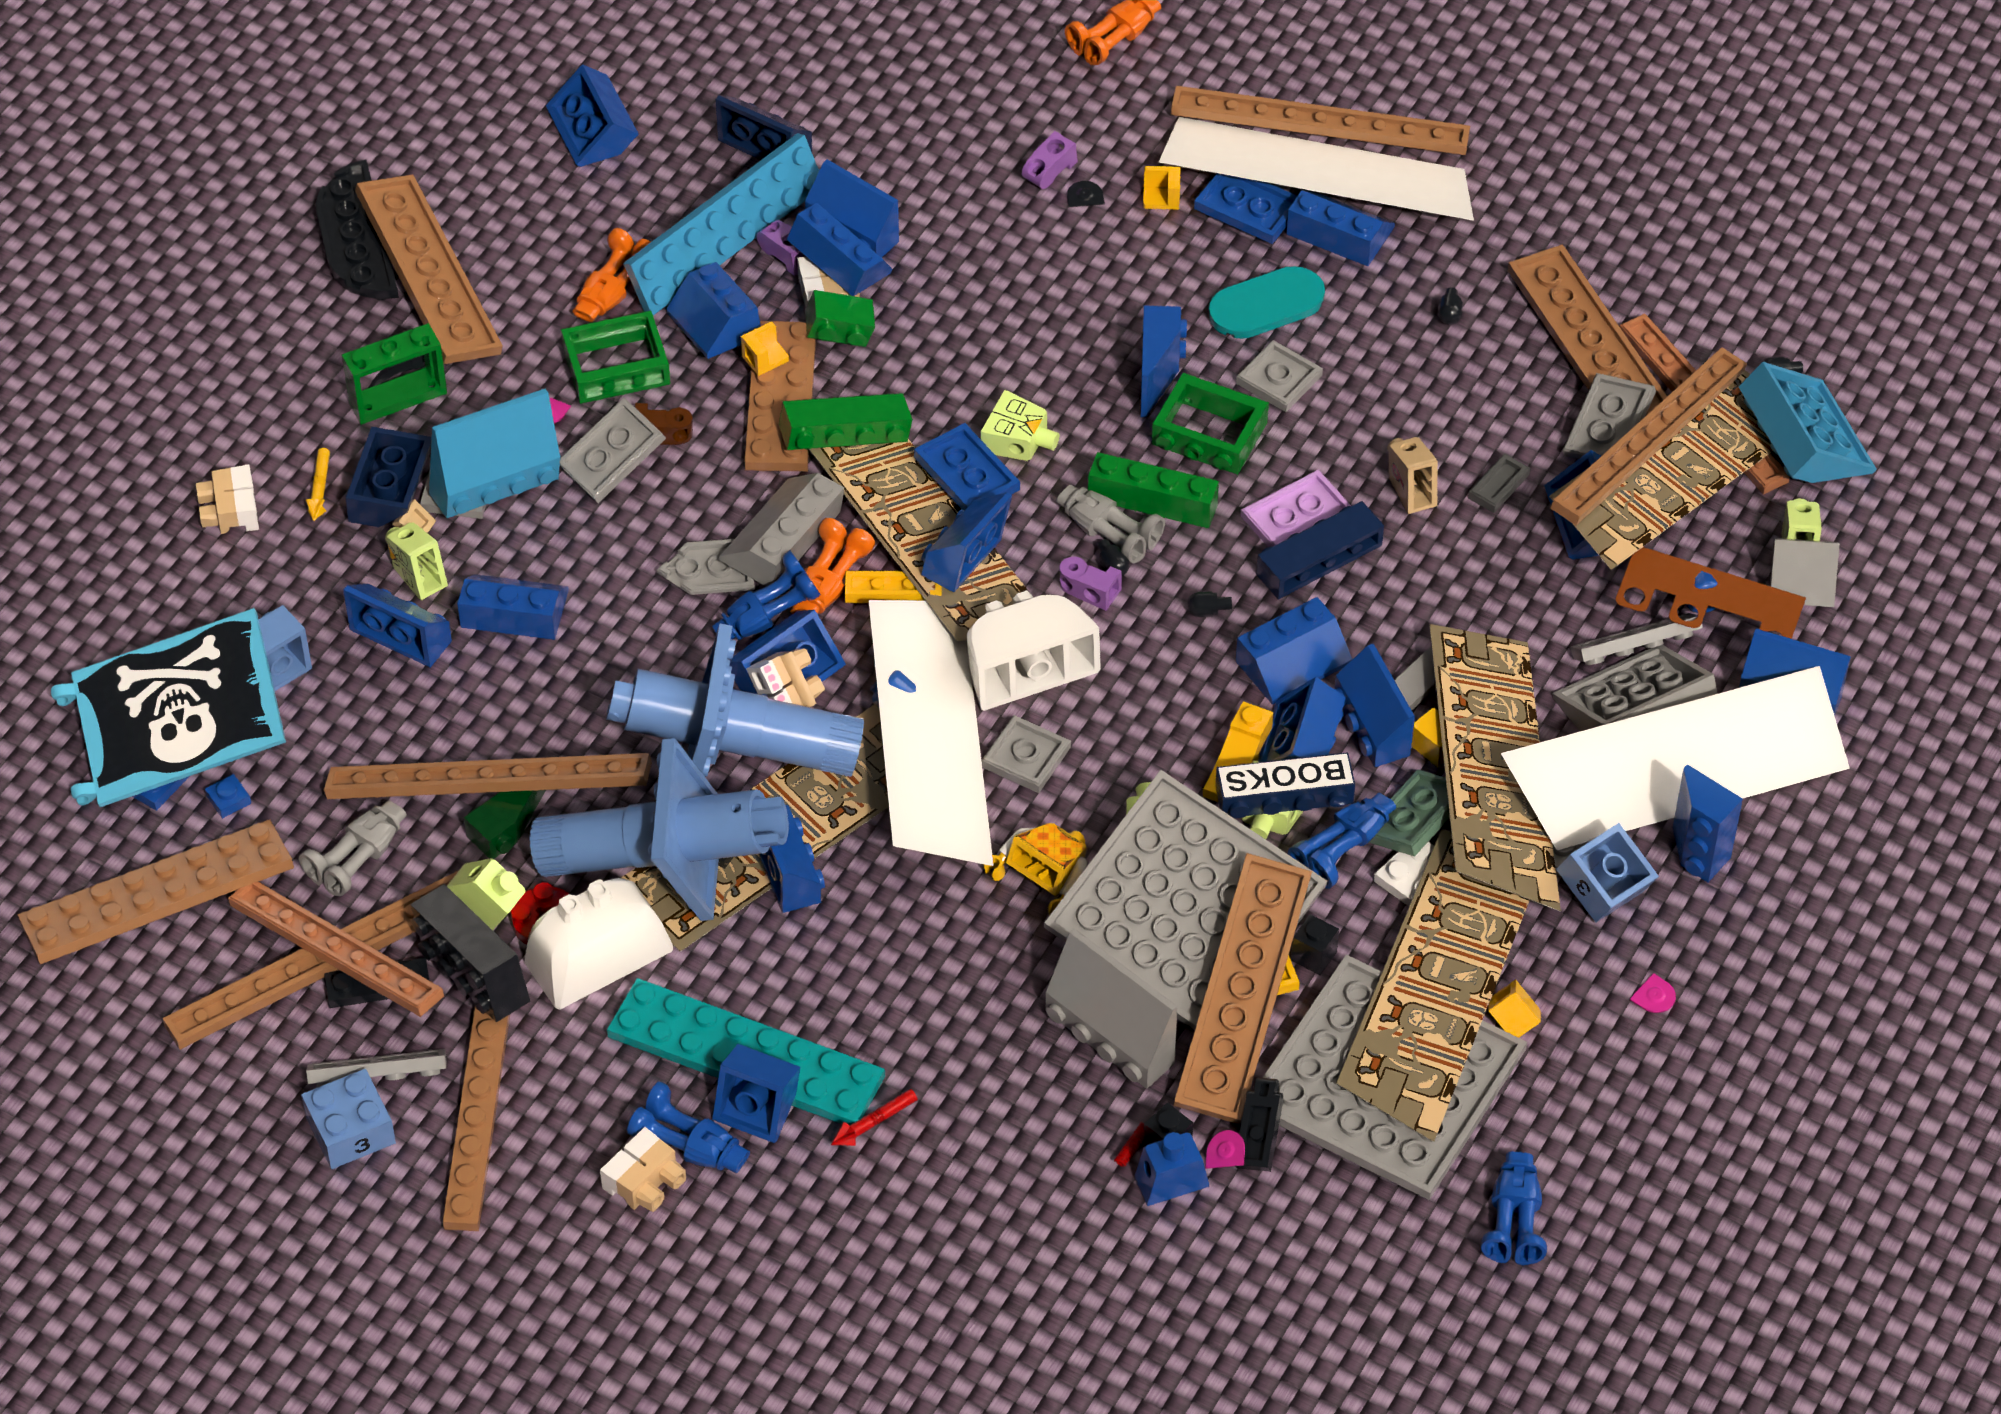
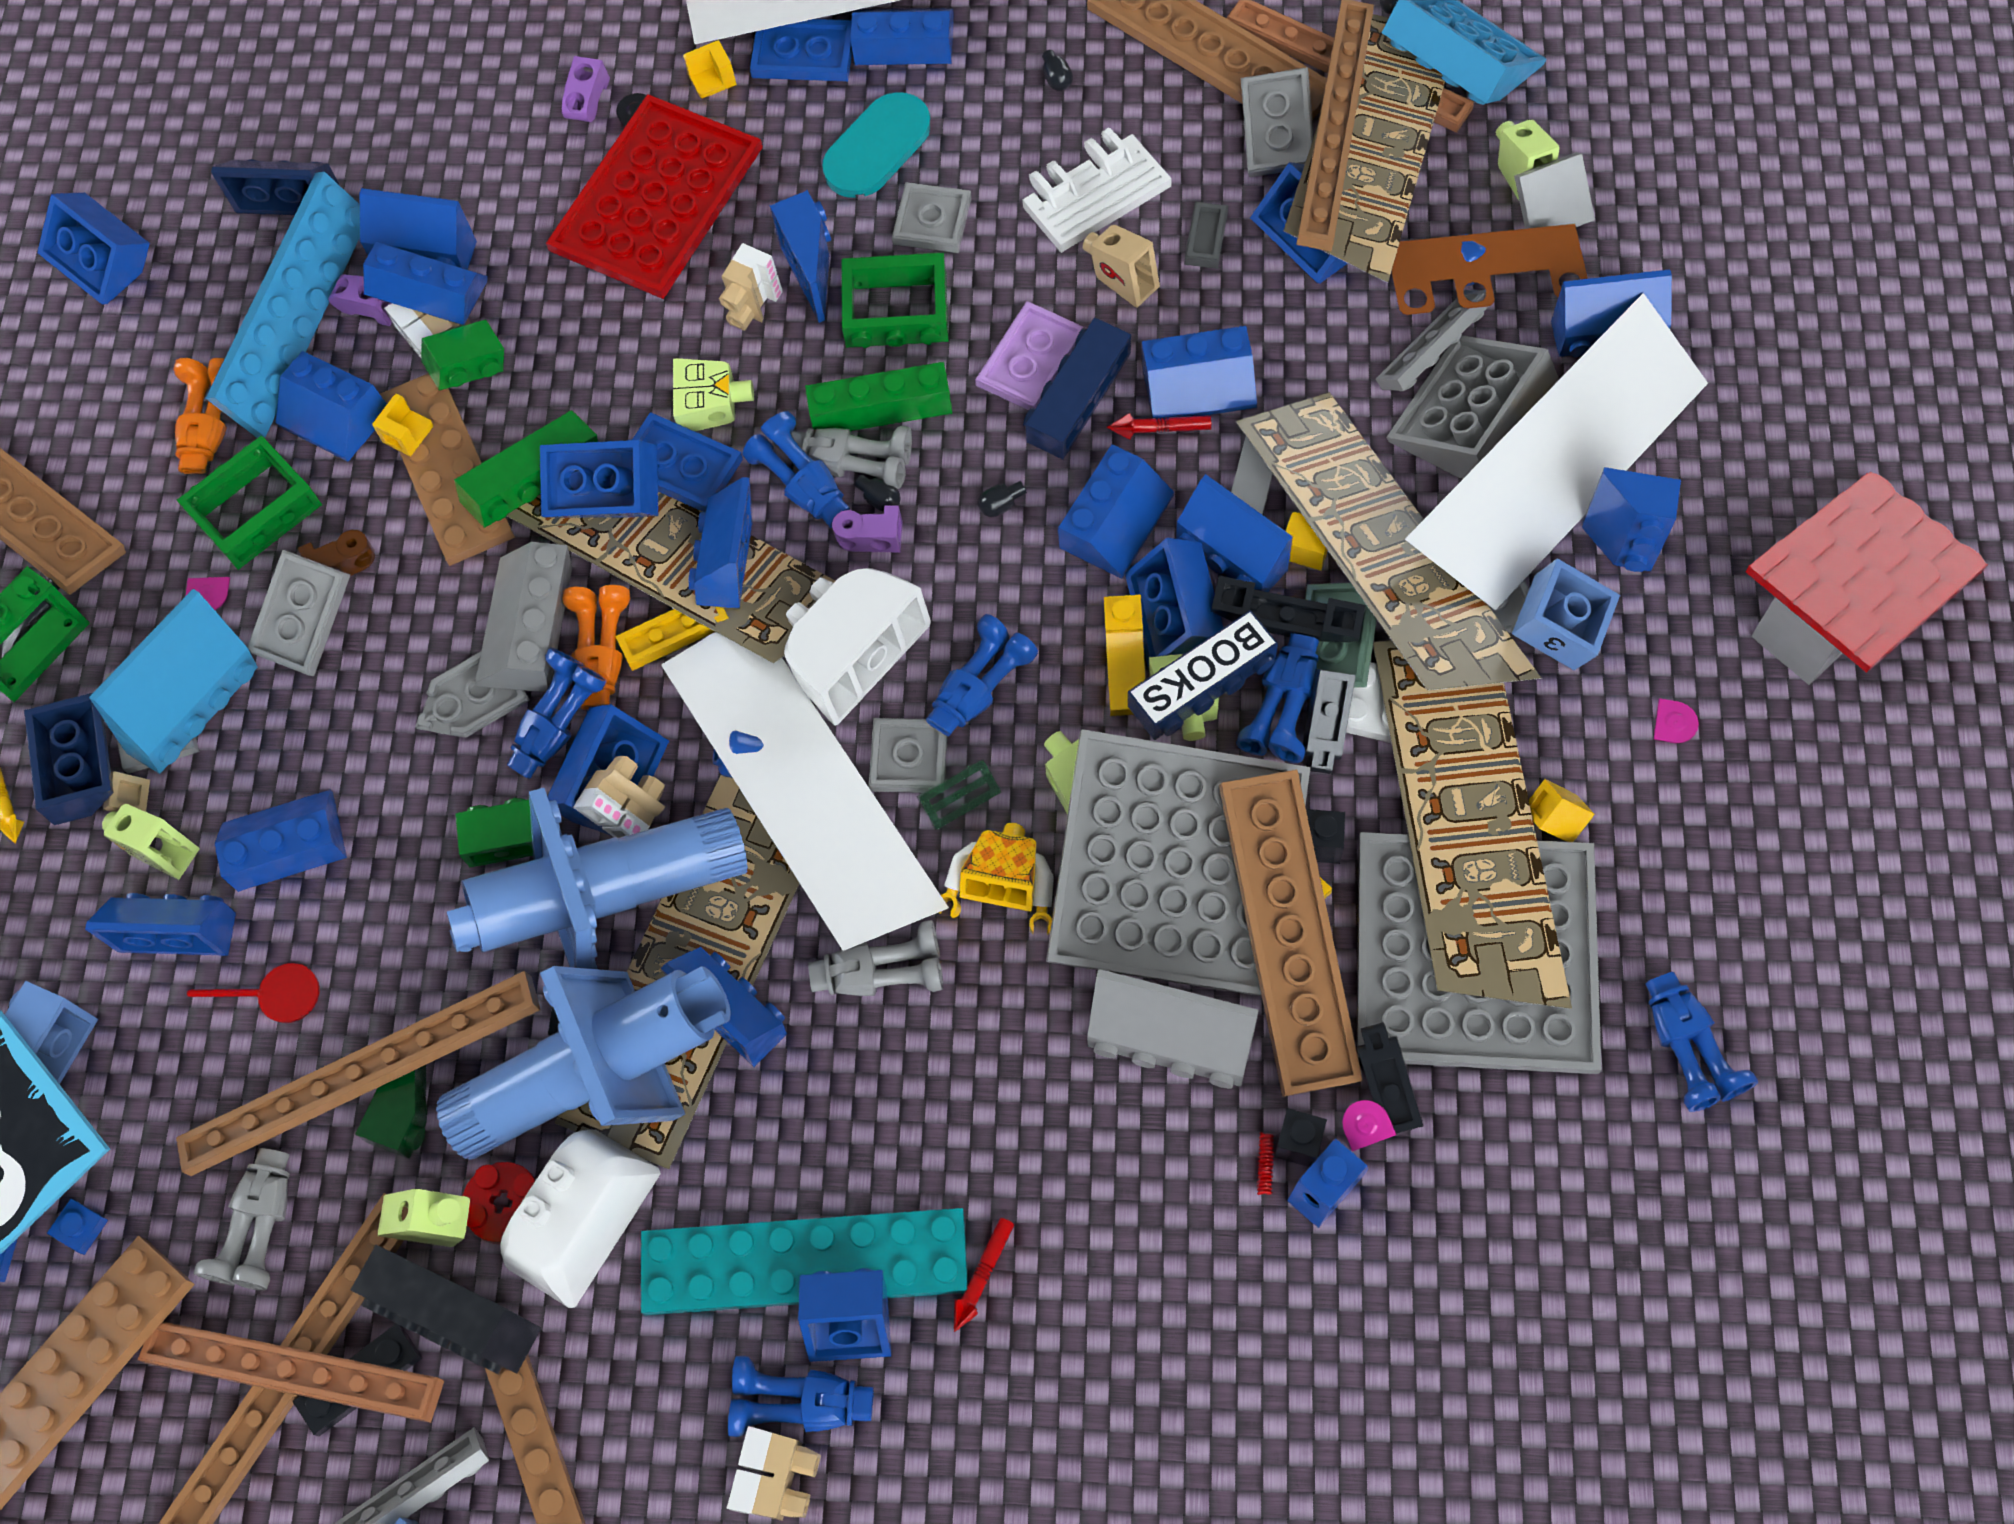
camera: 20 degrees left, 15 degrees up
none -> red piece [187,963,320,1023]
none -> green brick [455,798,533,868]
none -> blue slope [540,440,658,518]
none -> red plate [546,94,763,299]
none -> tan hips [719,243,783,331]
none -> blue piece [742,411,850,528]
none -> light grey piece [808,920,943,996]
none -> clear green tile [917,759,1001,830]
none -> blue piece [926,614,1038,736]
none -> white hinge [1022,128,1171,253]
none -> red piece [1106,412,1212,440]
none -> slope [1141,326,1257,420]
none -> black slope [1211,576,1366,642]
none -> hinge [1303,669,1356,774]
none -> piece [1745,471,1988,685]

